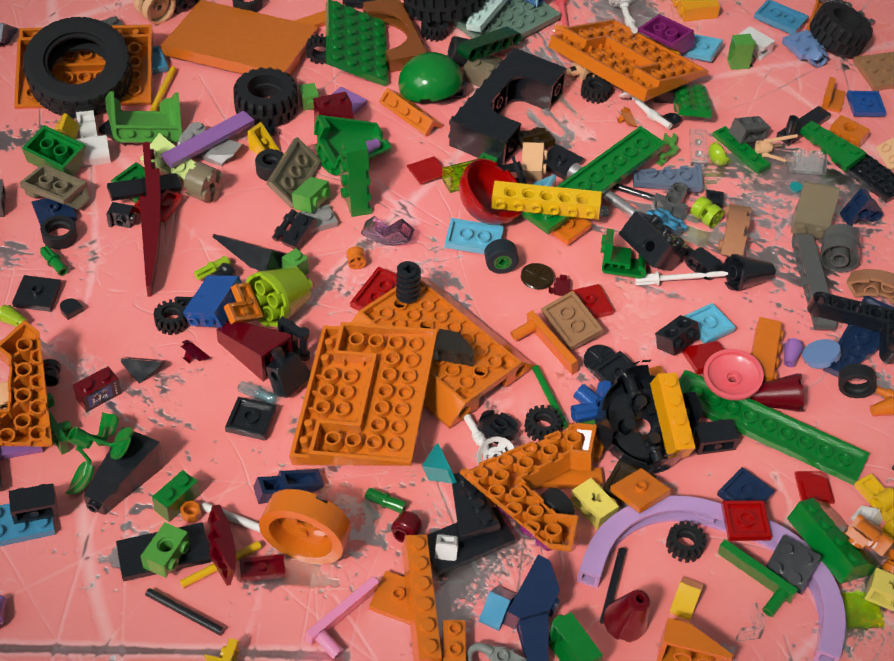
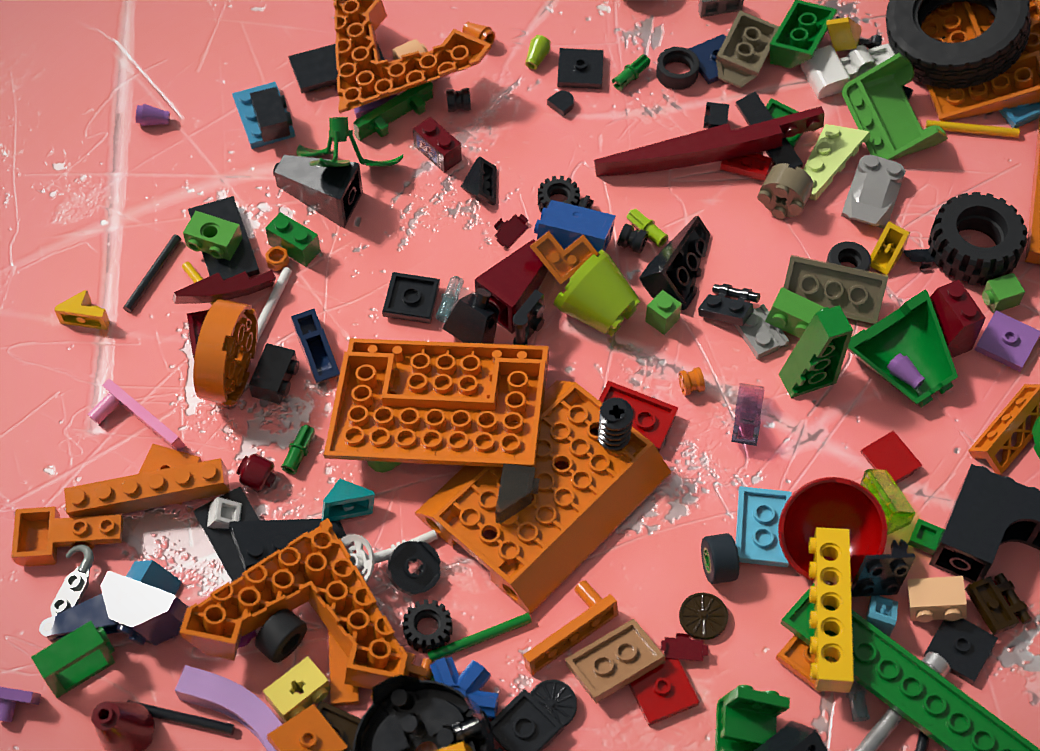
camera: 90 degrees right, 10 degrees up
medium lavender tile [161,111,254,168] -> none

